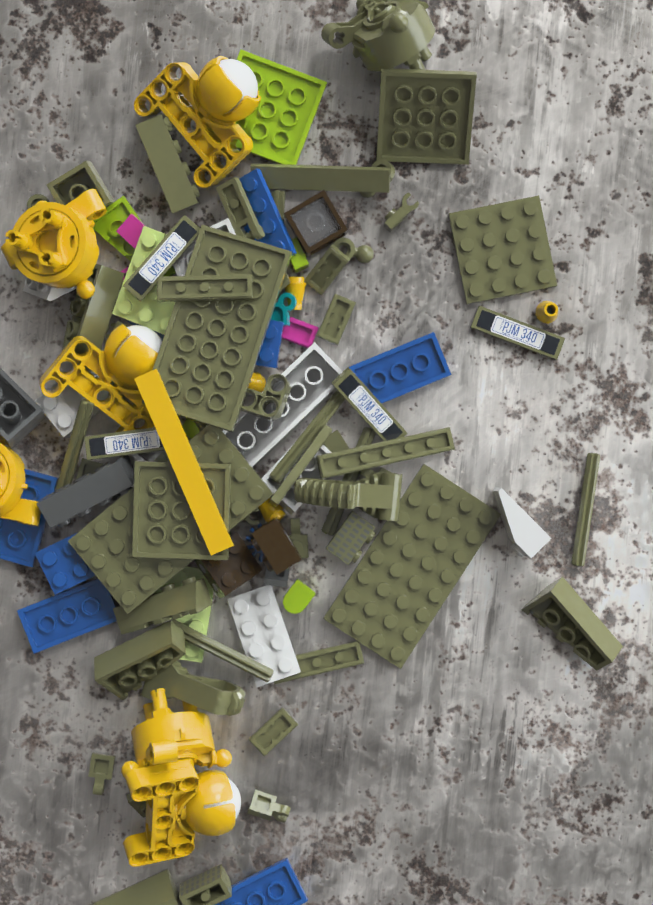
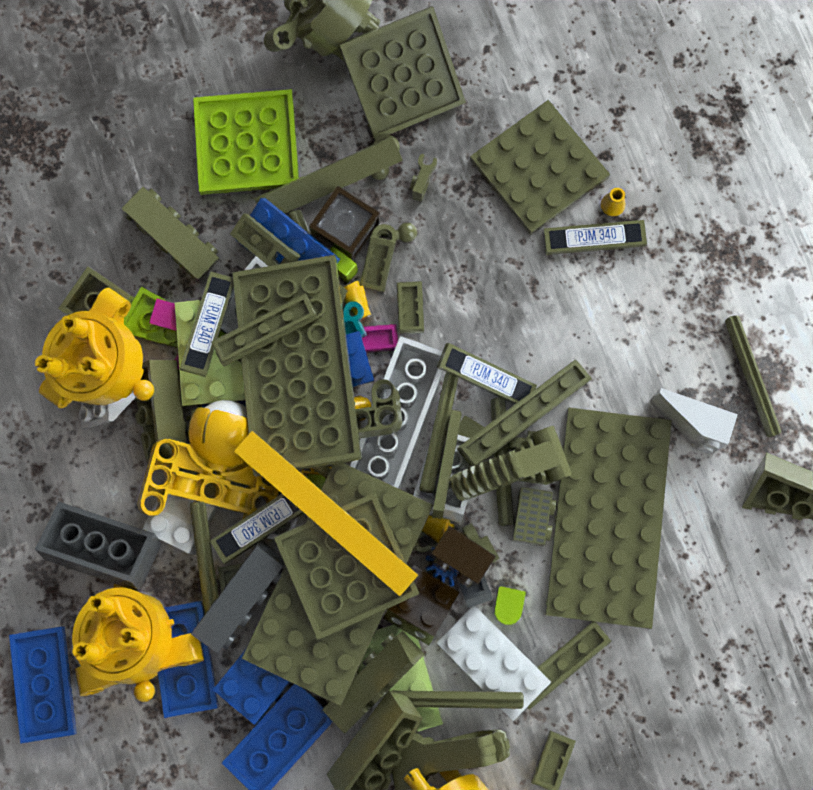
camera: 25 degrees left, 10 degrees down
yellow beam [134,56,261,188] -> none
blue plate [349,332,452,404] -> none

